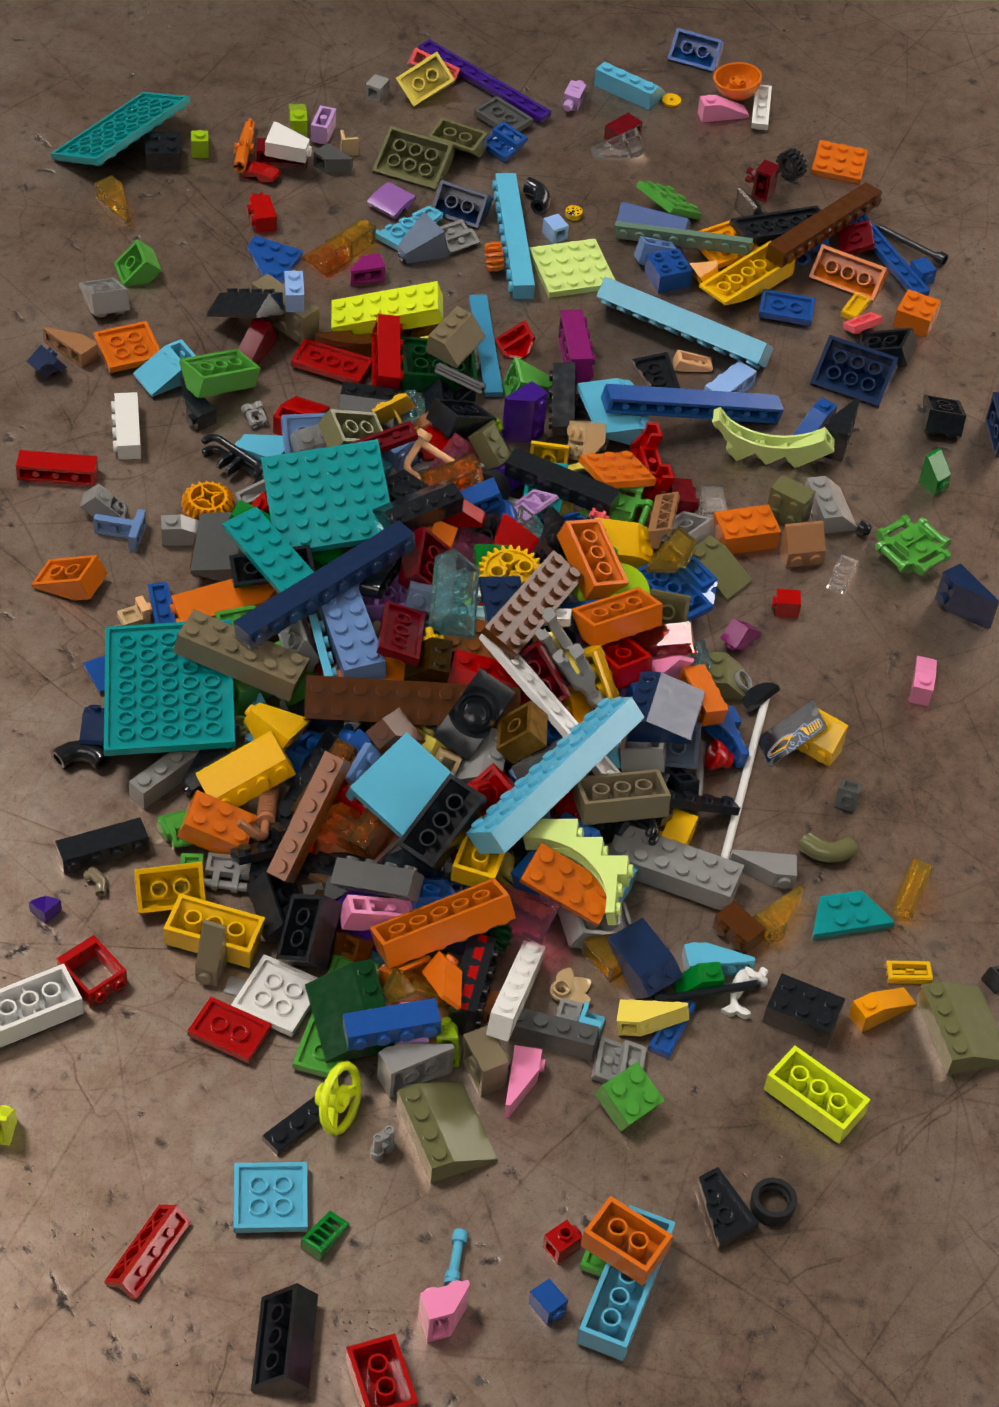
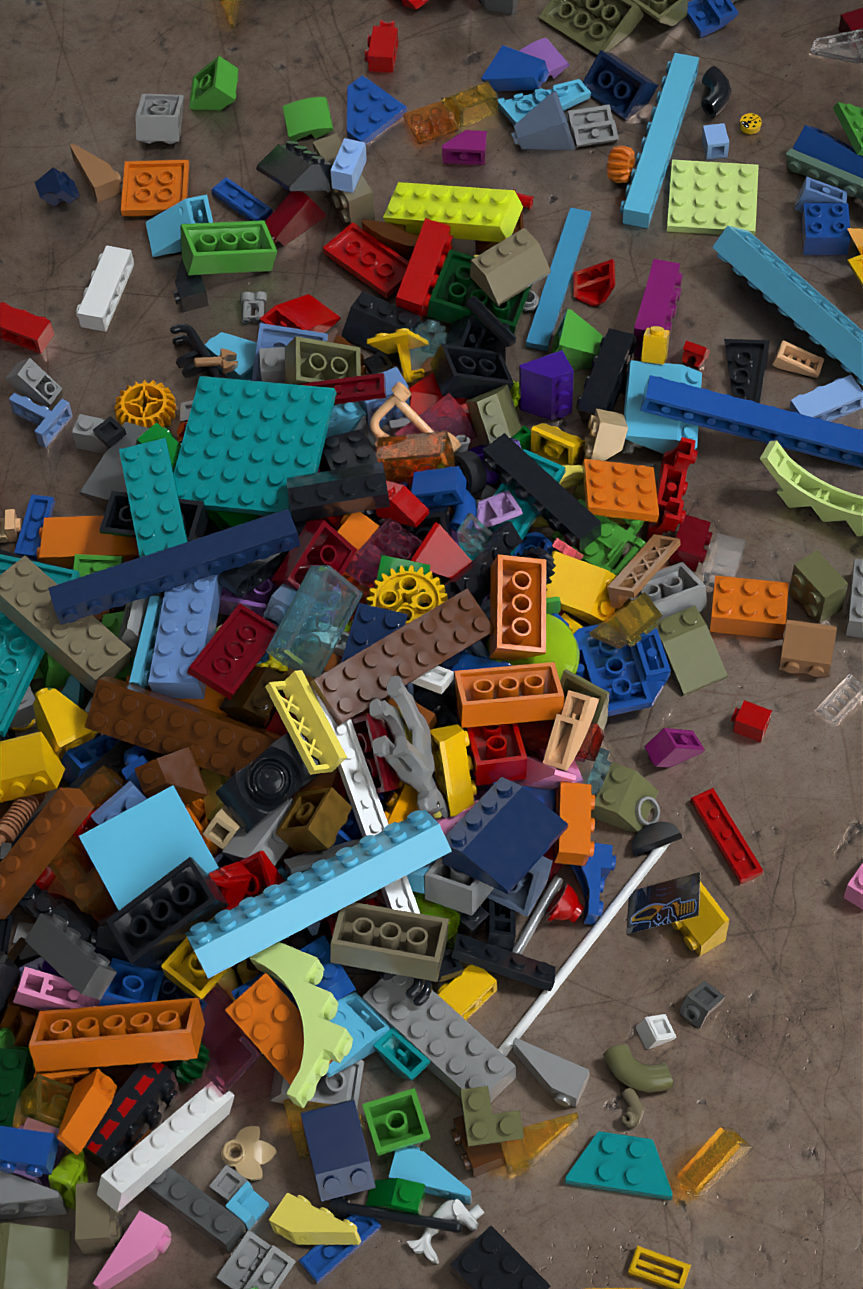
camera: 30 degrees right, 10 degrees up
none -> black plate [93,416,127,448]
none -> medium nougat bar [194,348,238,374]
none -> blue tile [211,177,273,221]
none -> light yellow fence [265,670,347,774]
none -> bright green slope [282,97,334,141]
none -> bright green slope [362,1088,431,1156]
none -> teal slope [373,1027,431,1081]
none -> olive brick [460,1086,524,1147]
none -> blue slope [481,45,549,92]
none -> light nougat slope [543,690,599,771]
none -> dark tan arm [622,1088,645,1128]
none -> white slope [636,1014,676,1049]
none -> yellow brick [641,326,670,365]
none -> red tile [682,340,710,369]
none -> red tile [690,788,764,885]

